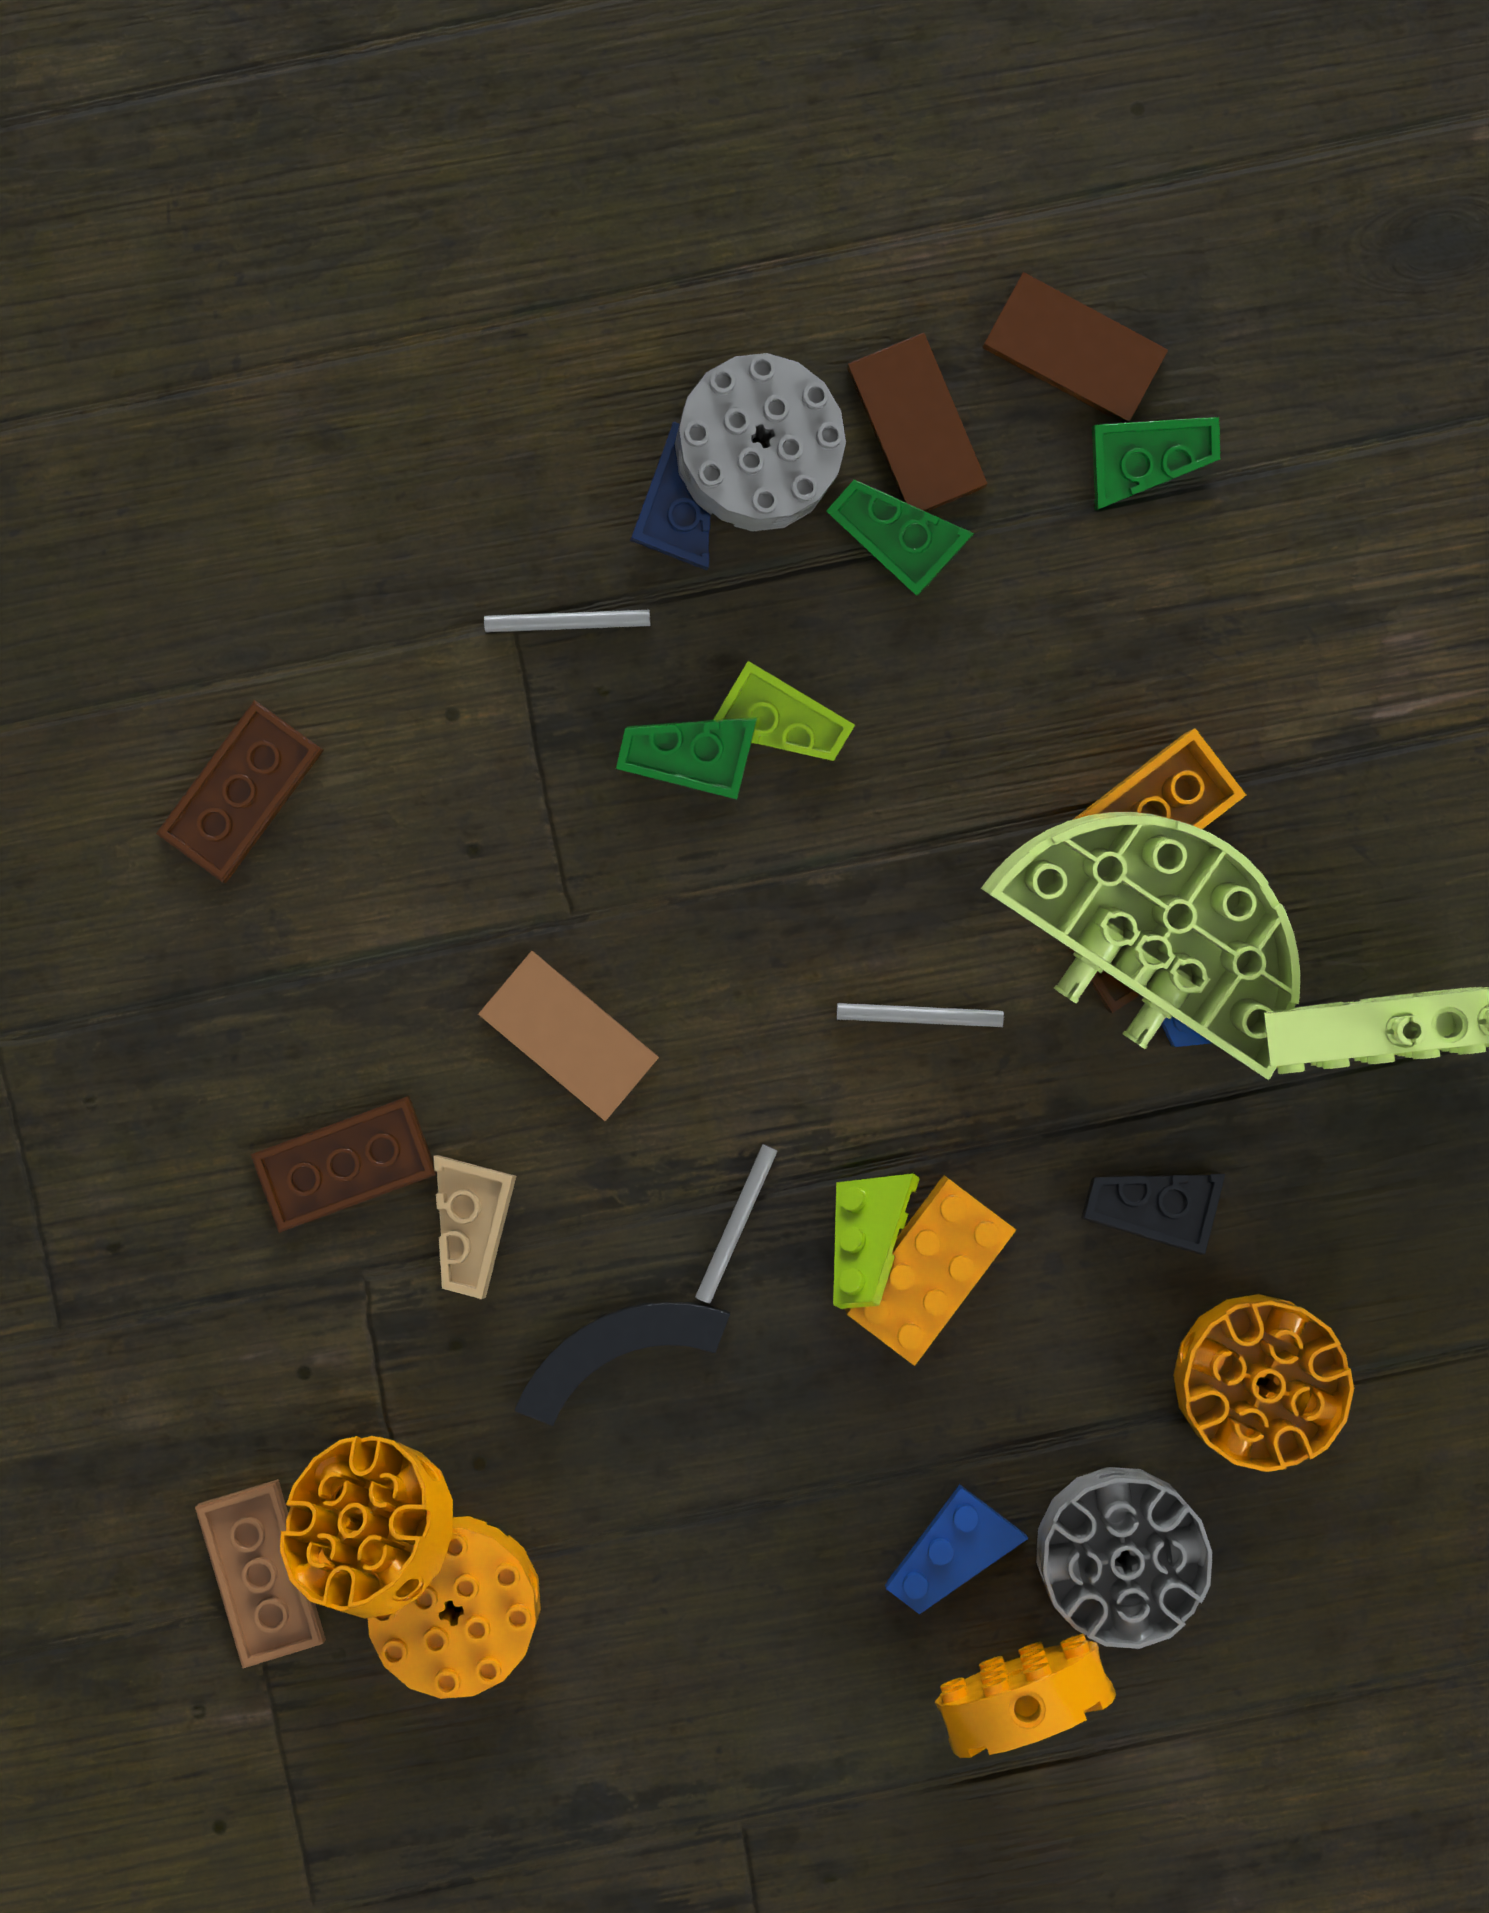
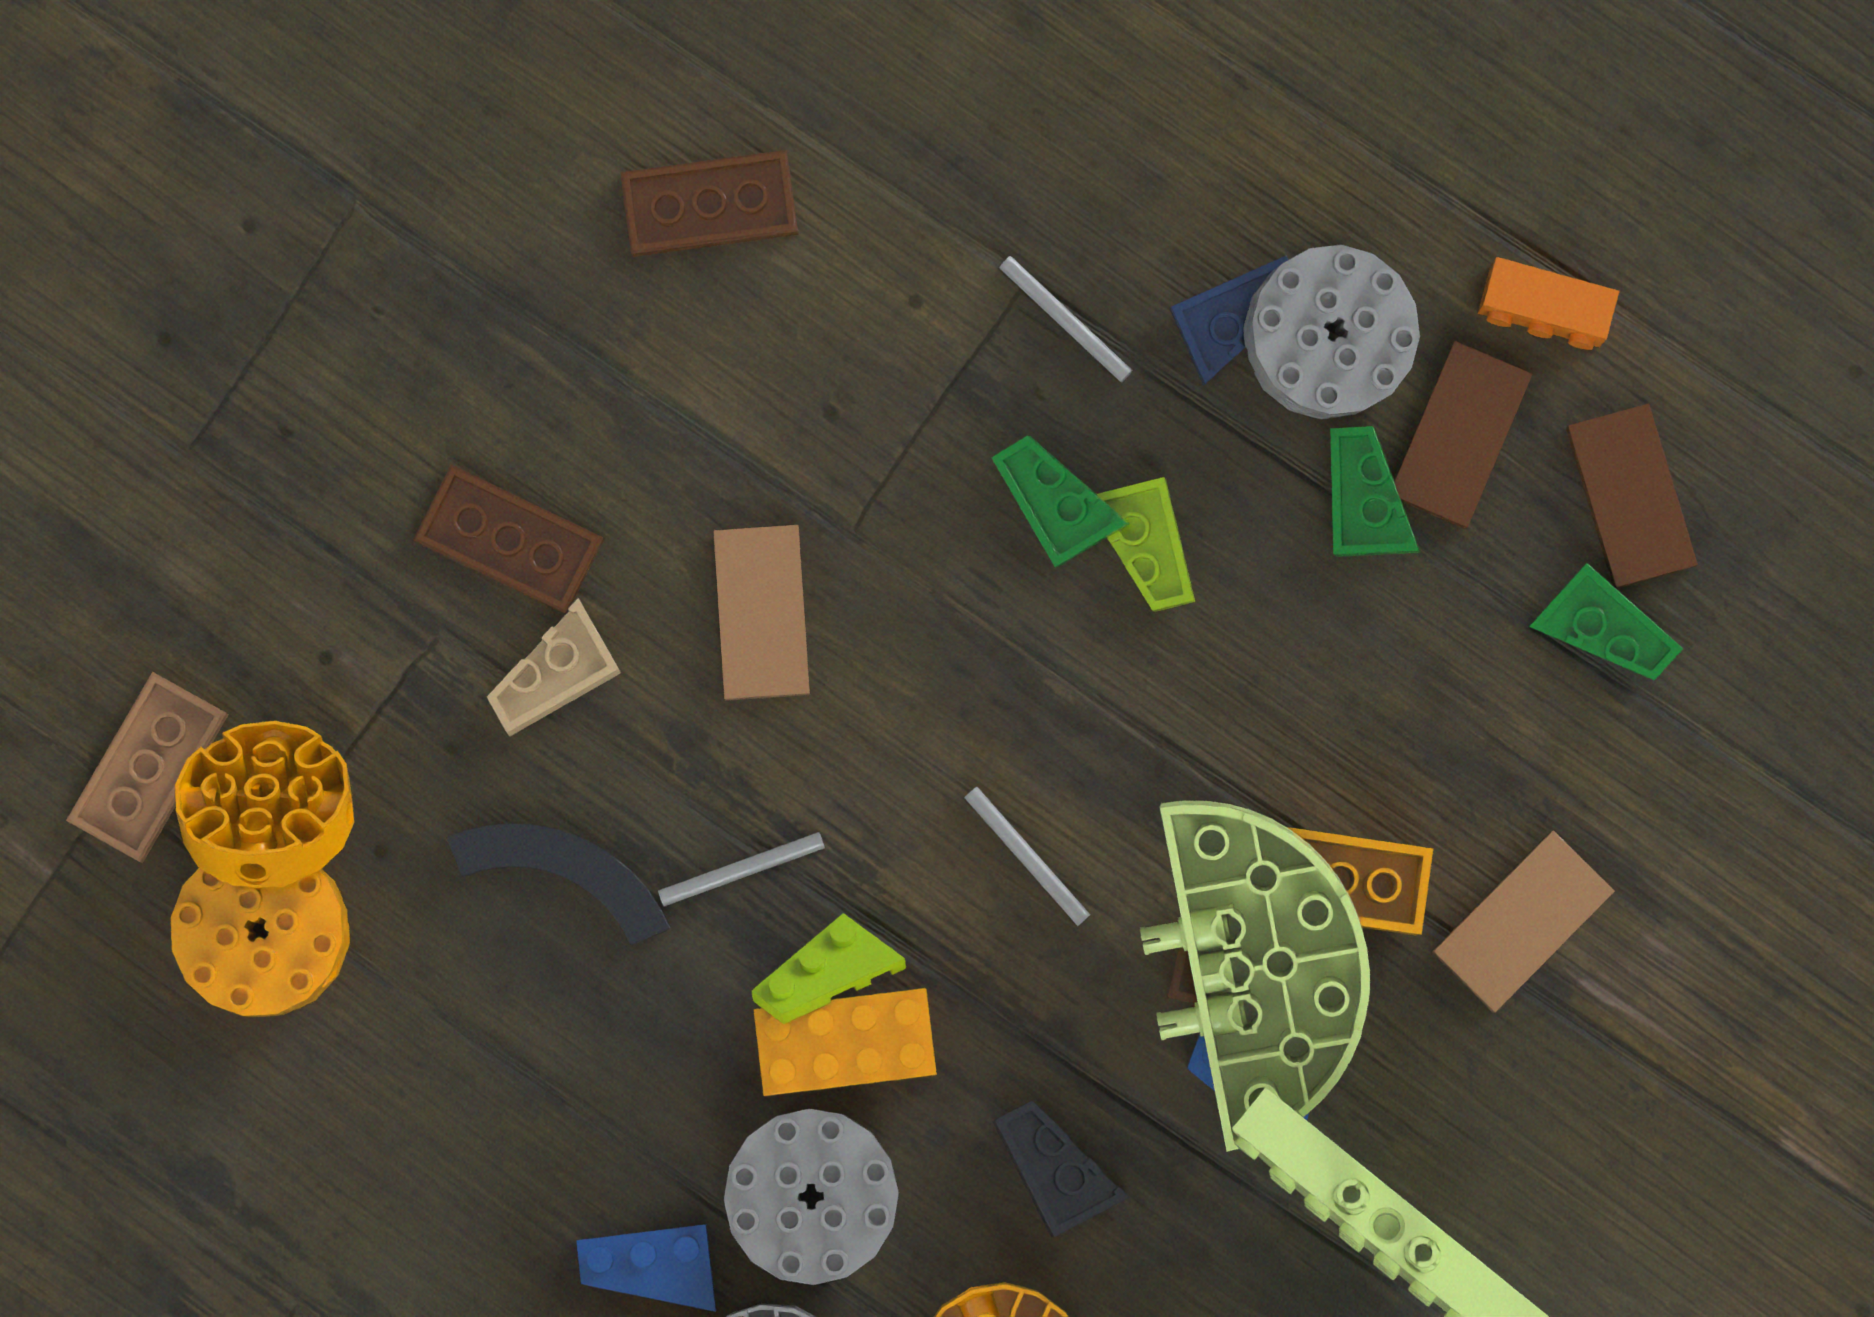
camera: 45 degrees right, 5 degrees down
none -> light grey brick [724,1109,899,1285]
none -> medium nougat tile [1432,830,1615,1013]
none -> orange brick [1478,257,1619,350]

